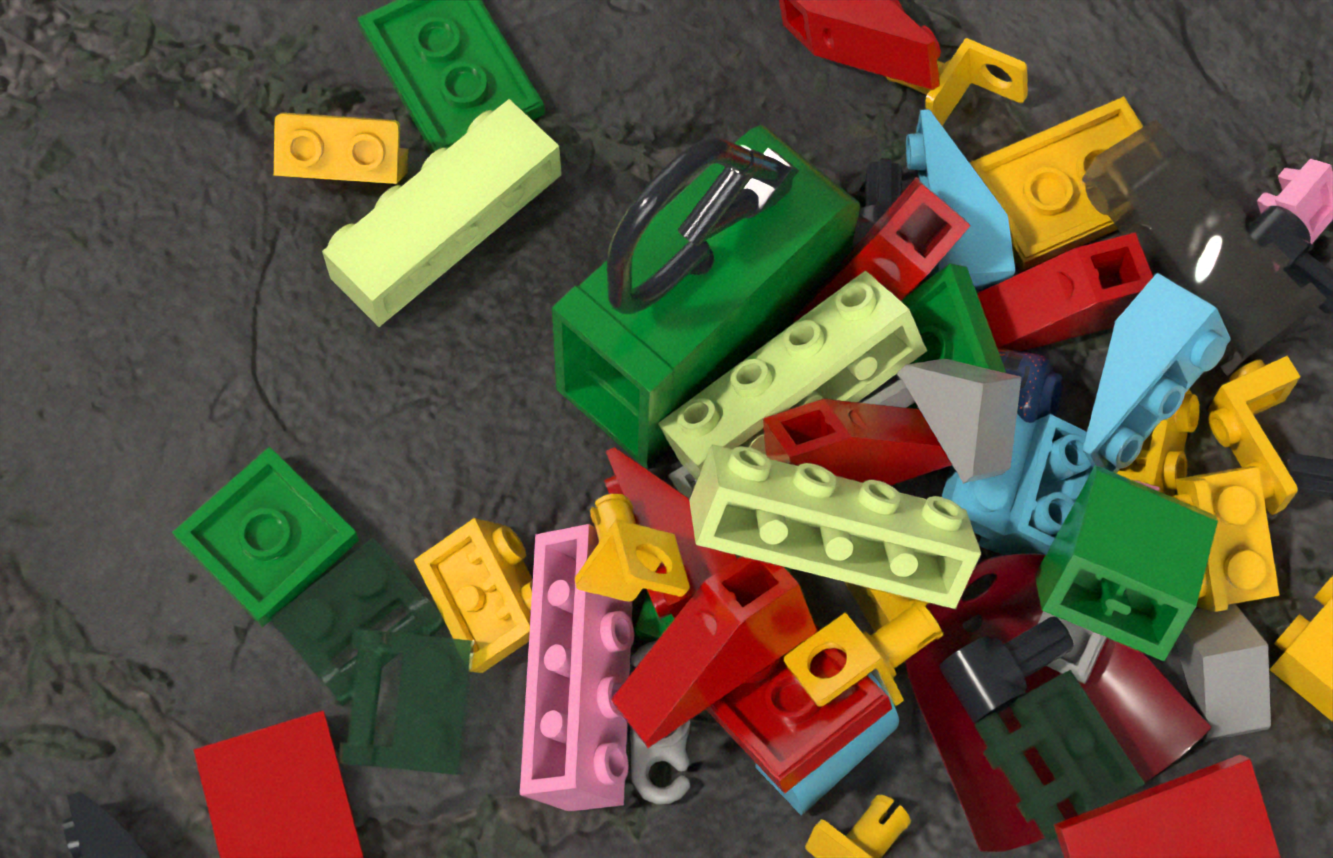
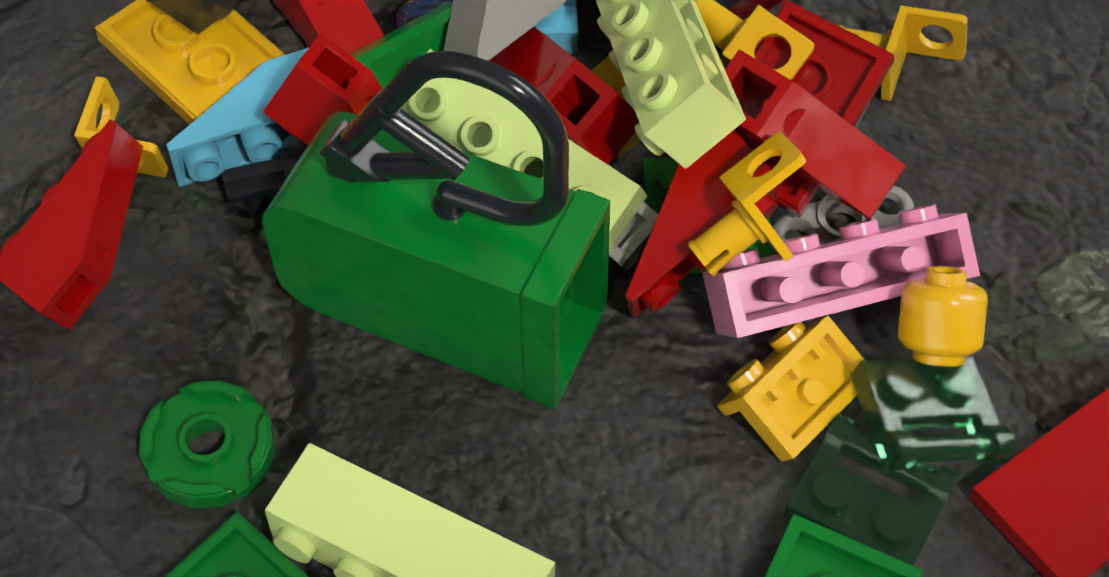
camera: 110 degrees left, 10 degrees down
none -> green tile [139,380,274,509]
none -> yellow head [898,266,988,366]

